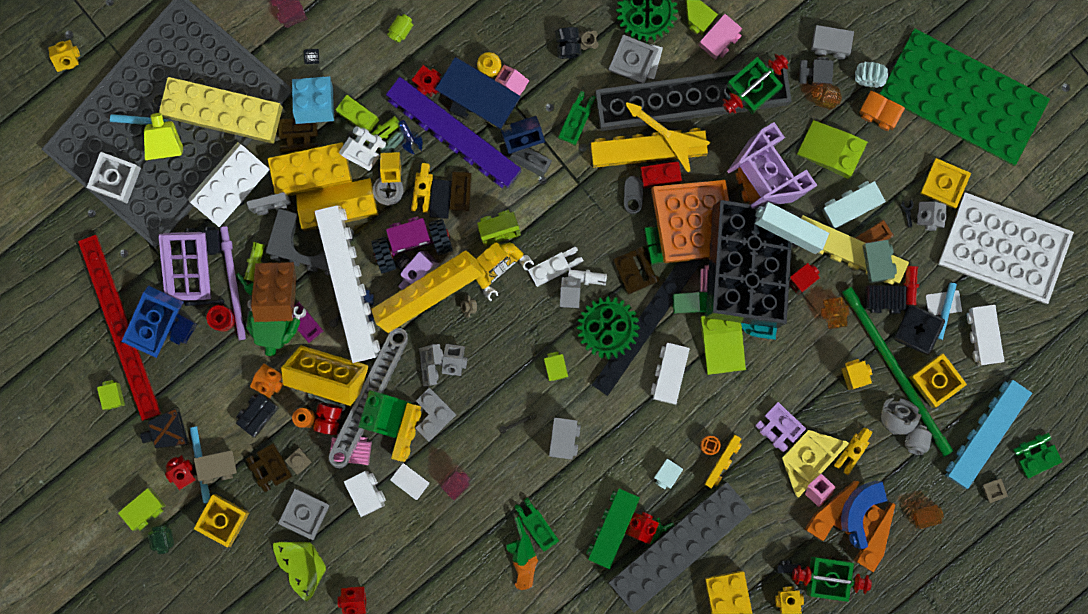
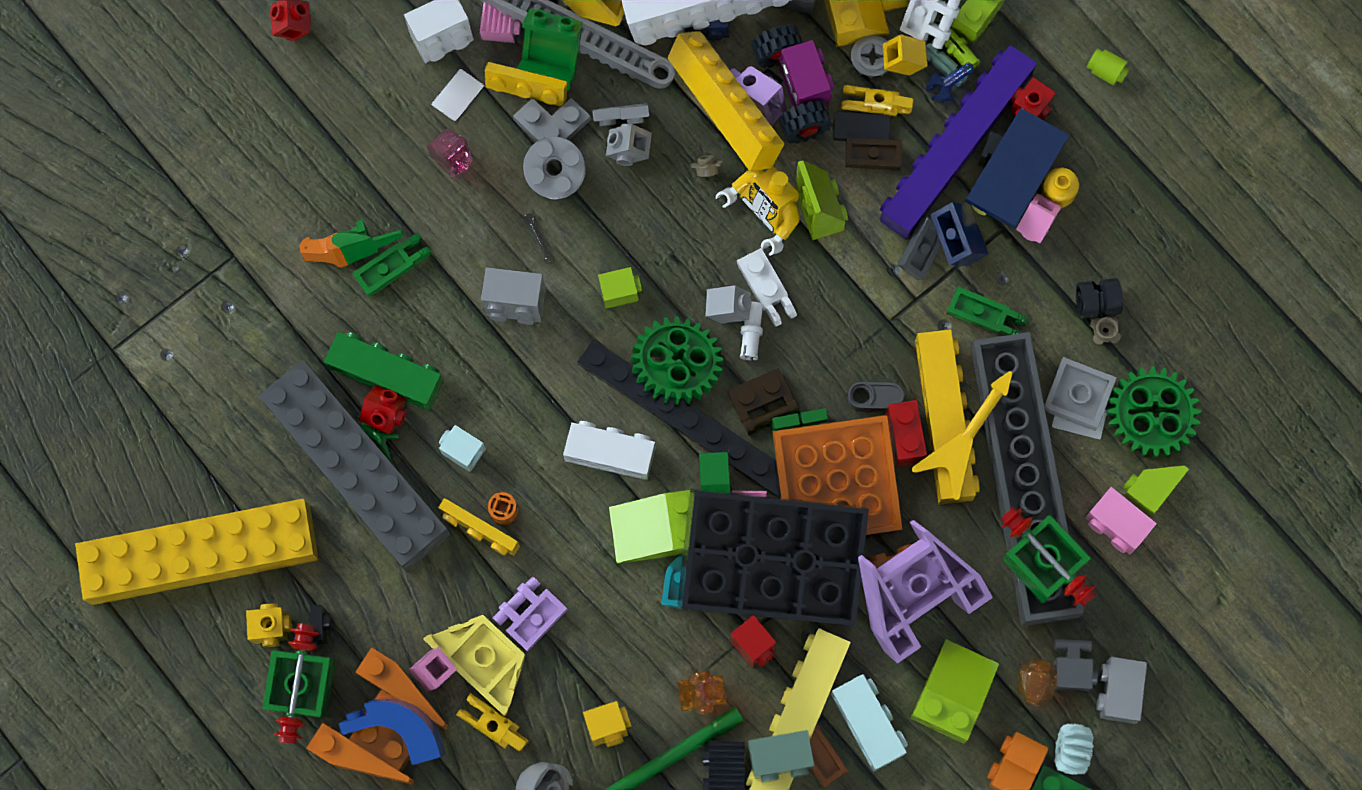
camera: 85 degrees right, 10 degrees down
light aqua brick [755,202,829,254] -> none
none -> light grey wheel [523,137,586,199]

